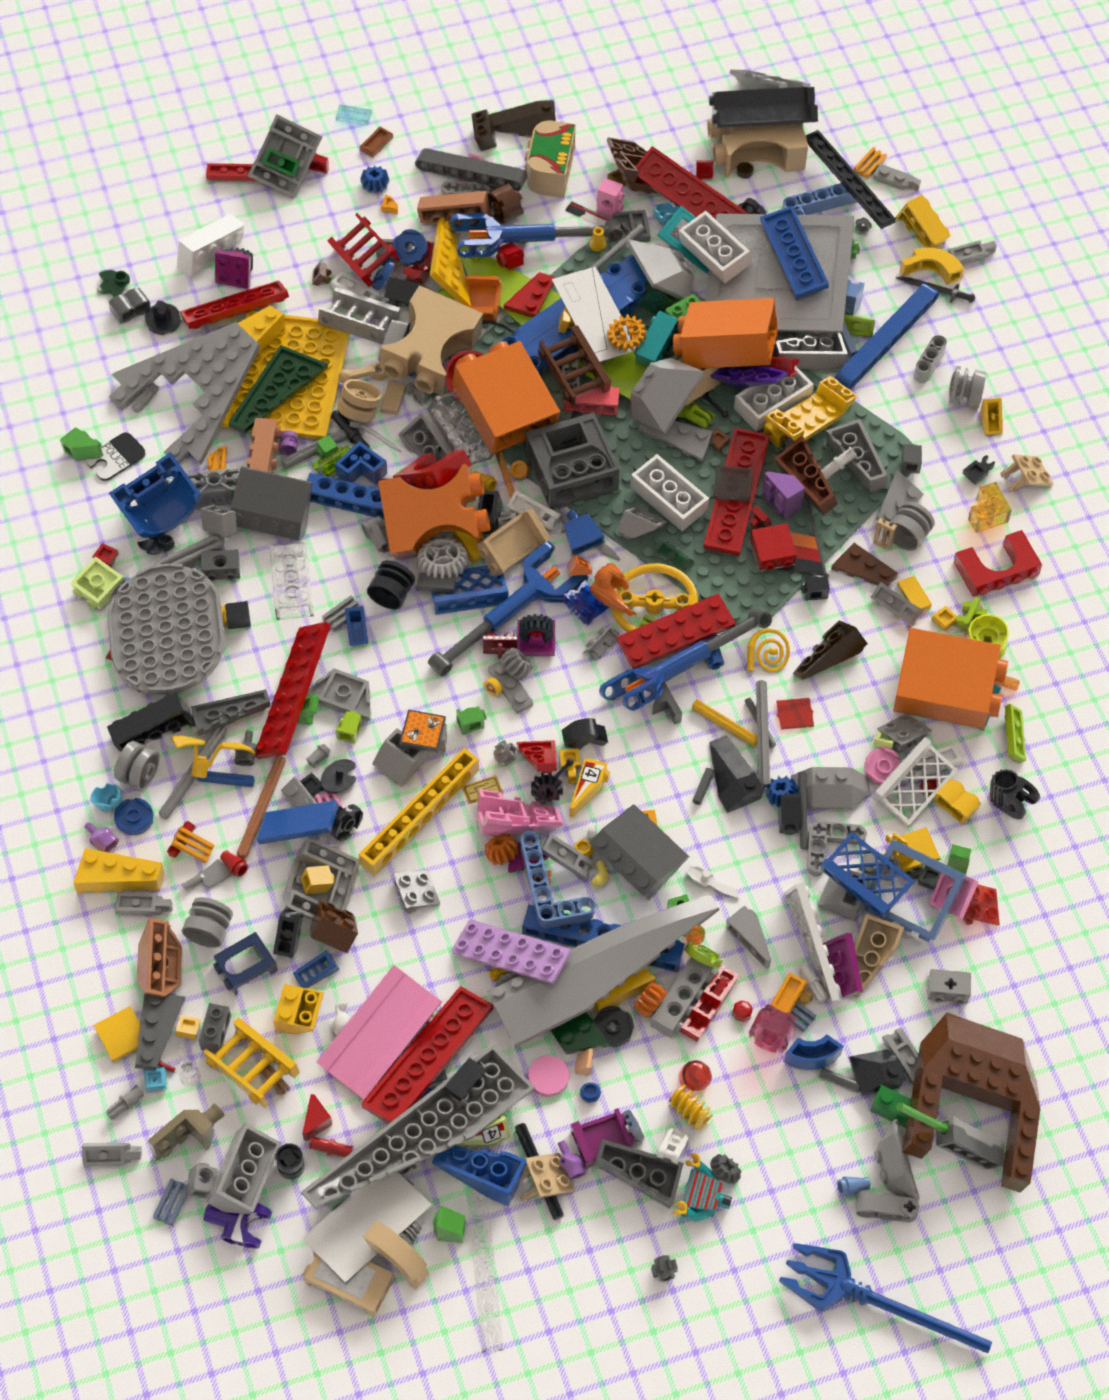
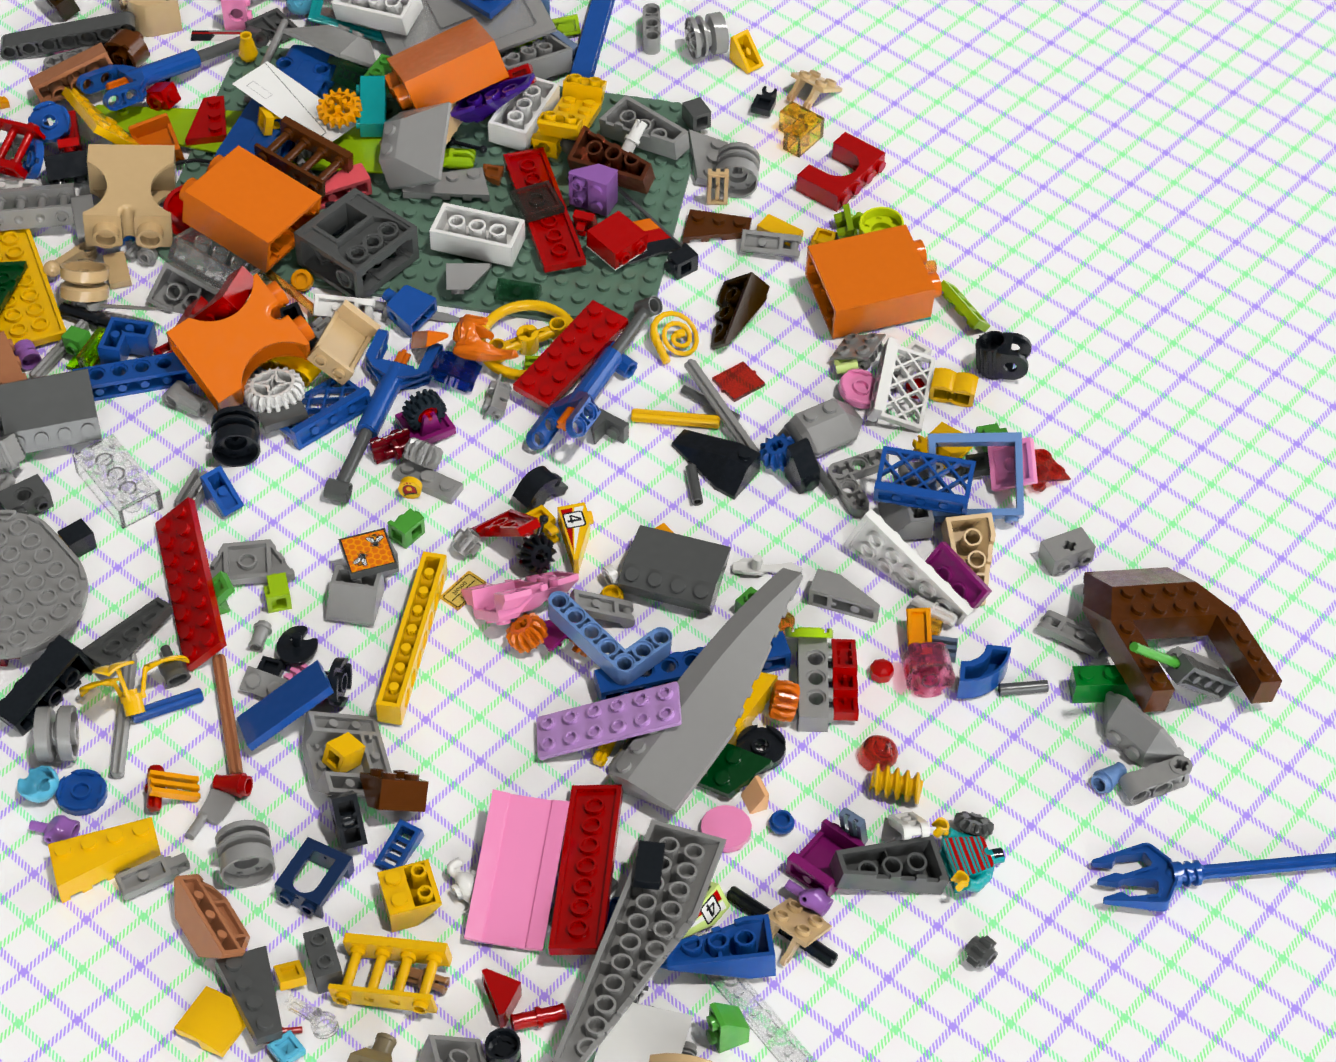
camera: 30 degrees left, 10 degrees down
light grey hinge [393,870,441,914] -> none
light yellow arm [591,860,609,888] -> none
black slope [849,1049,906,1096] -> none

